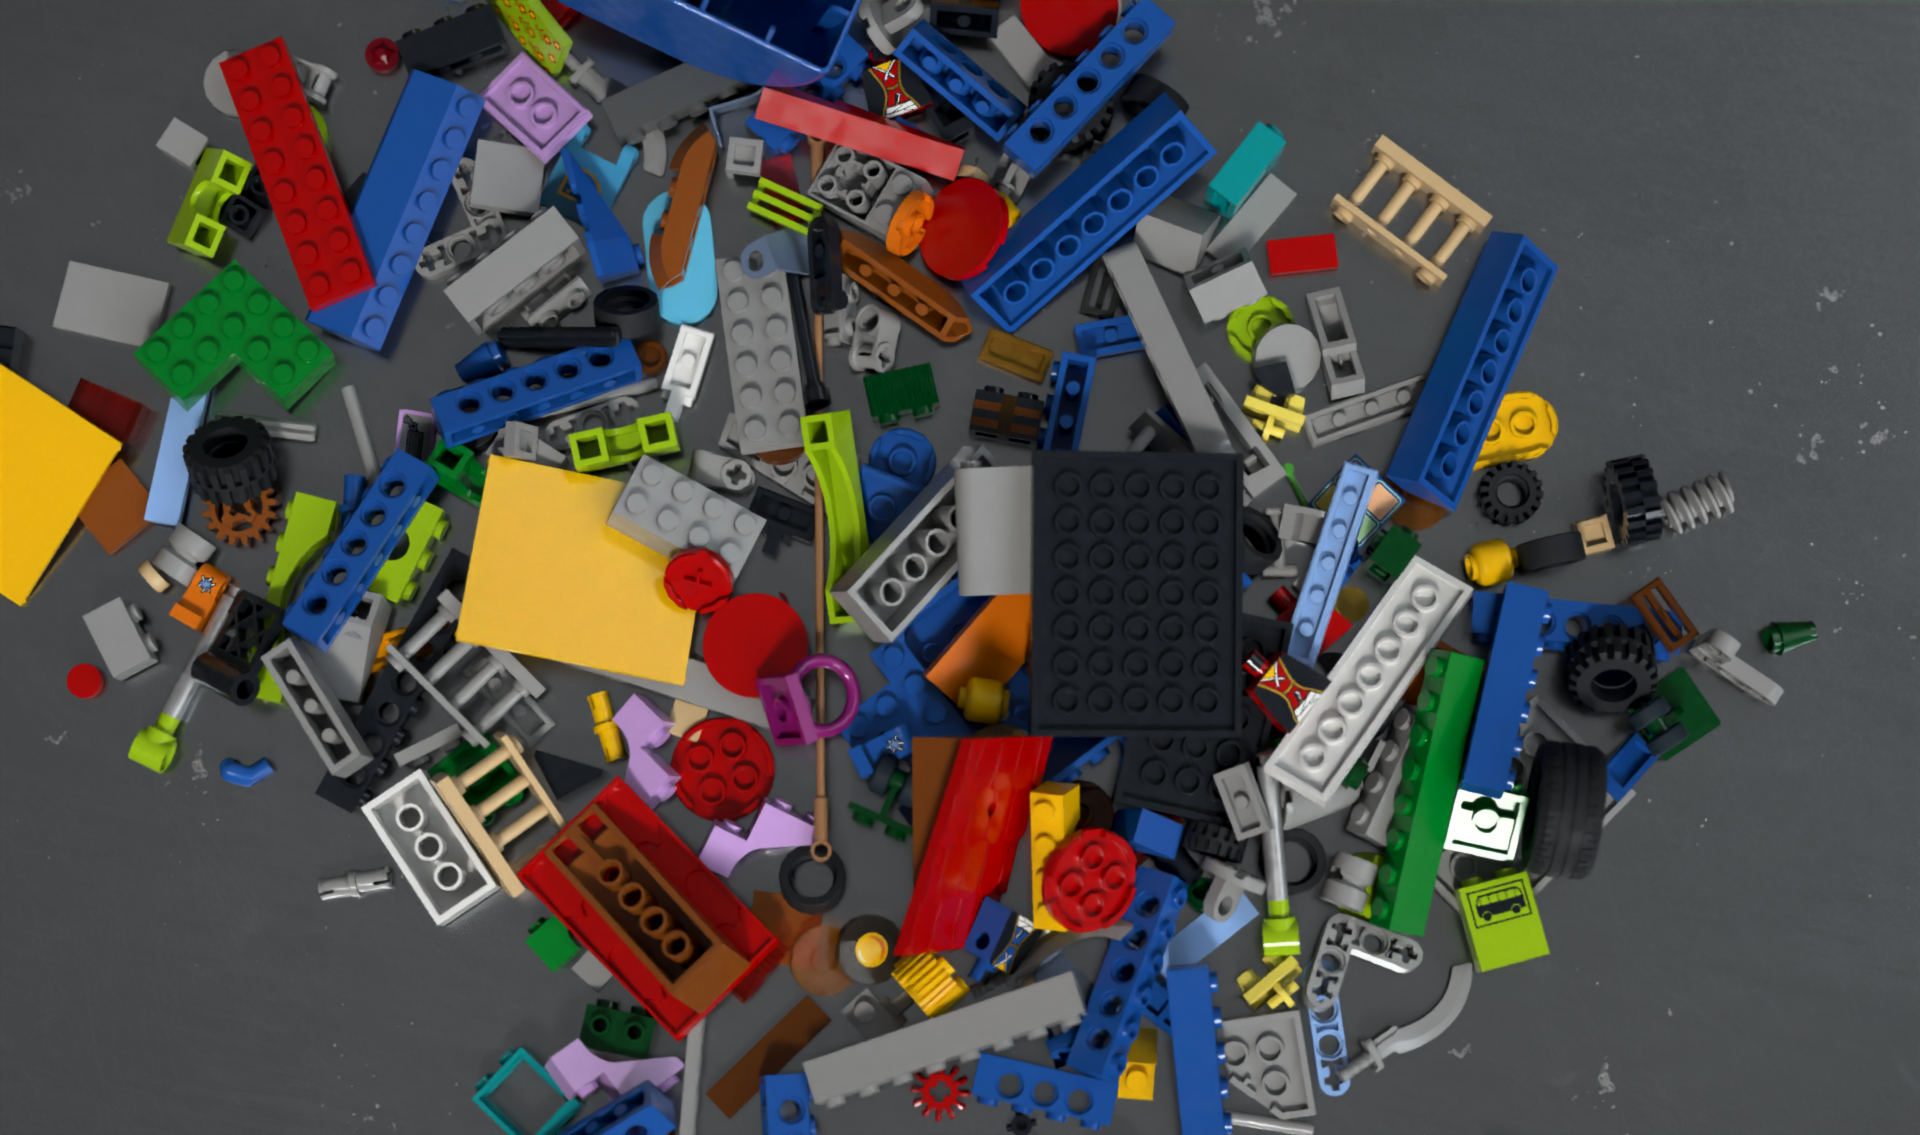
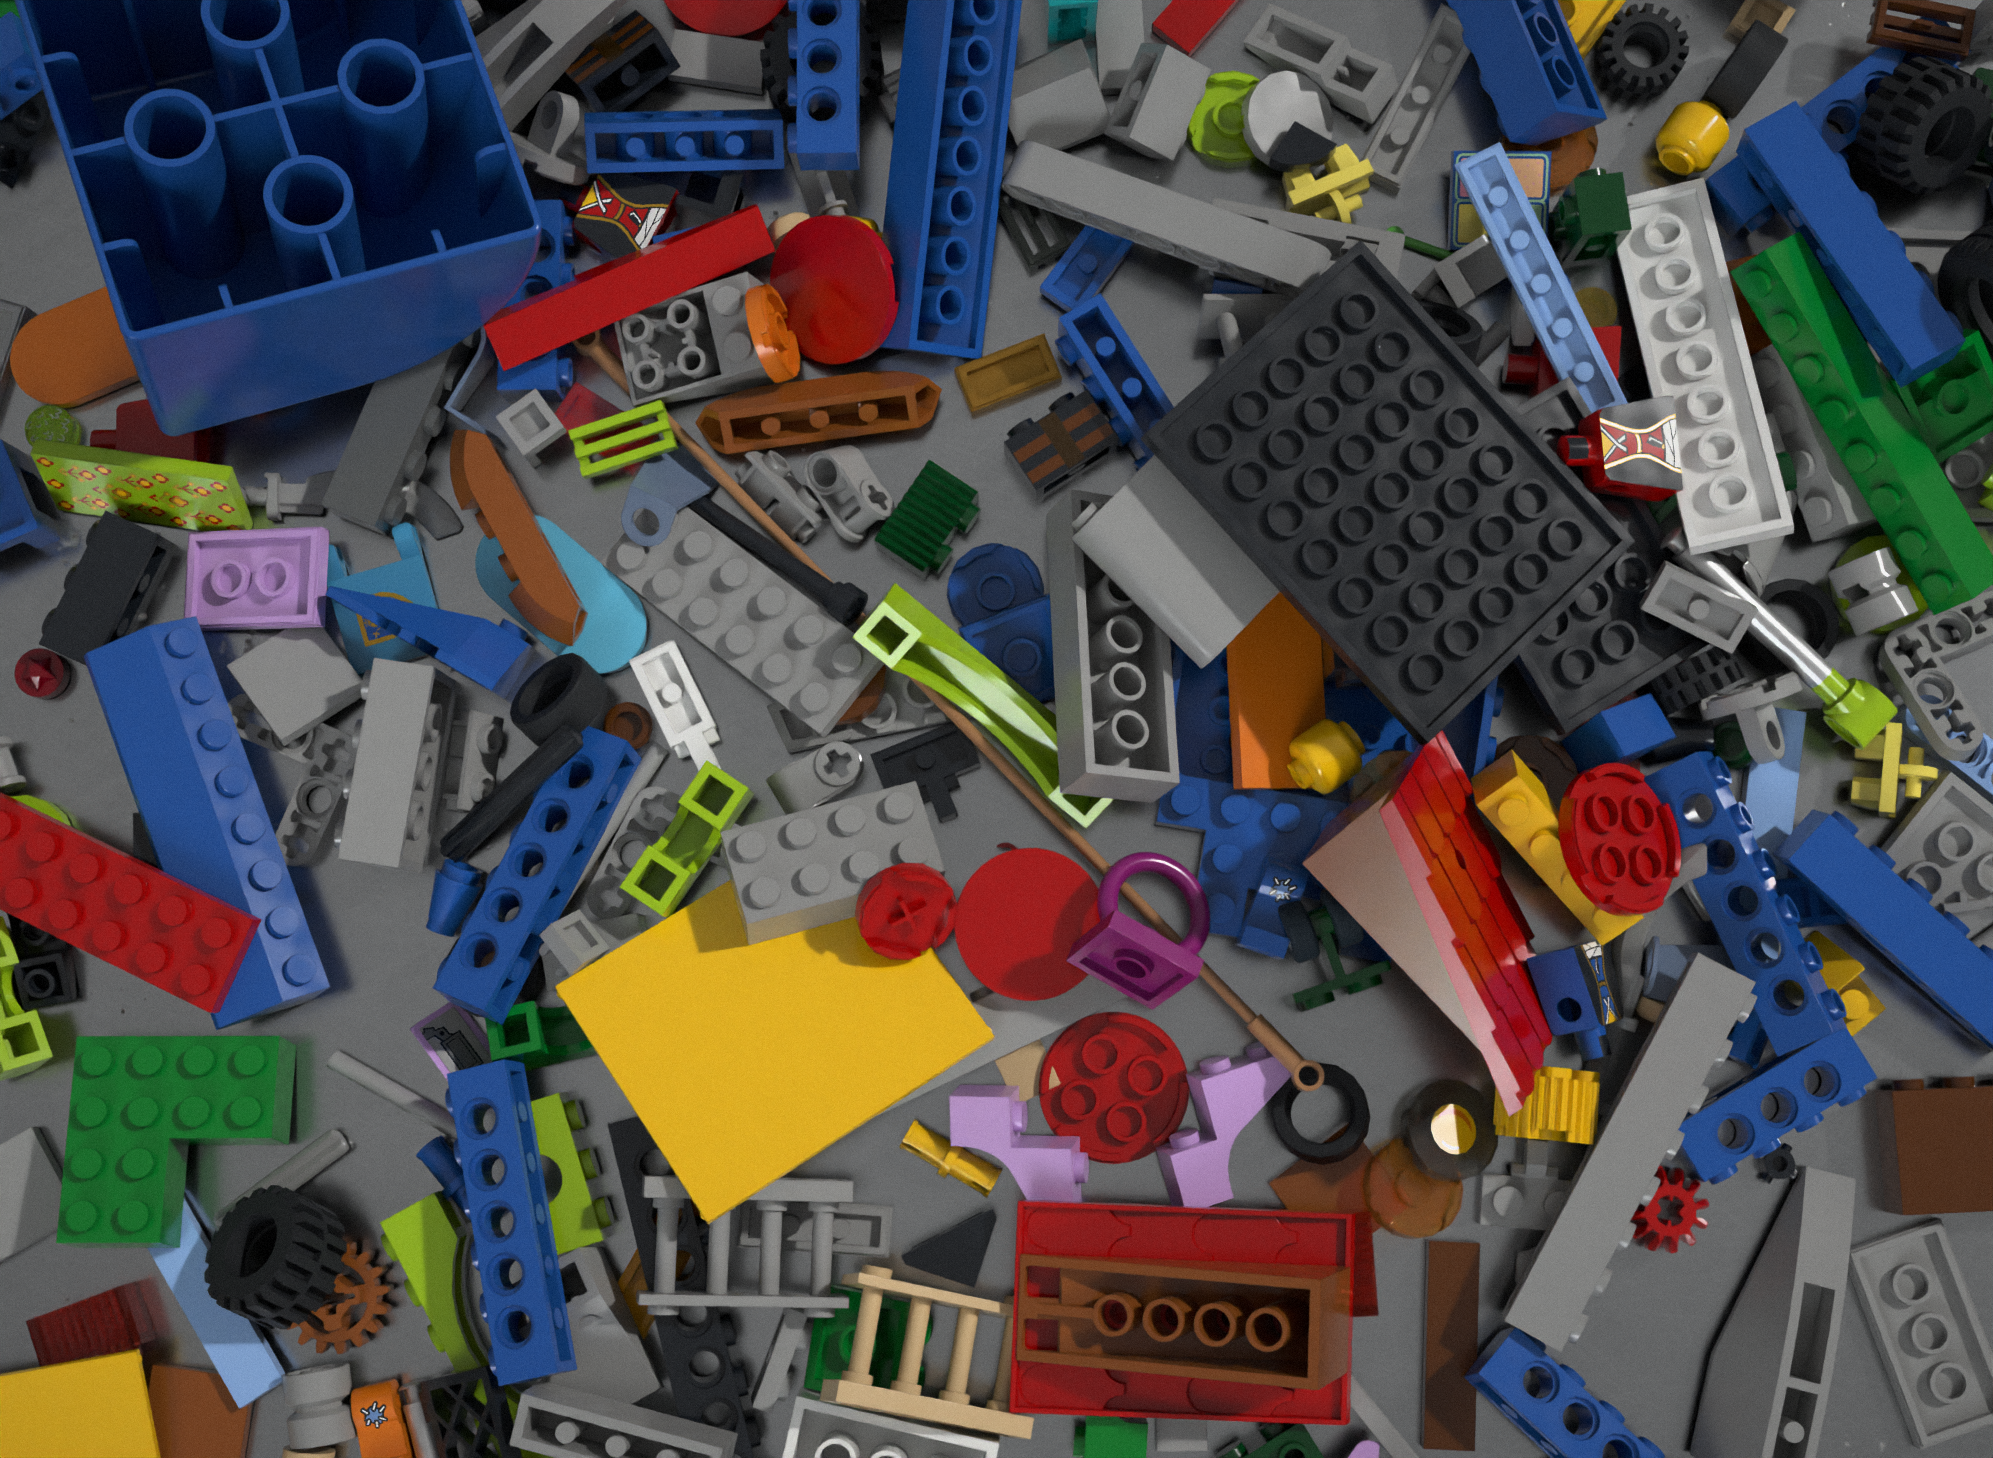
camera: 40 degrees left, 0 degrees up
black plate [807,217,848,316] -> none

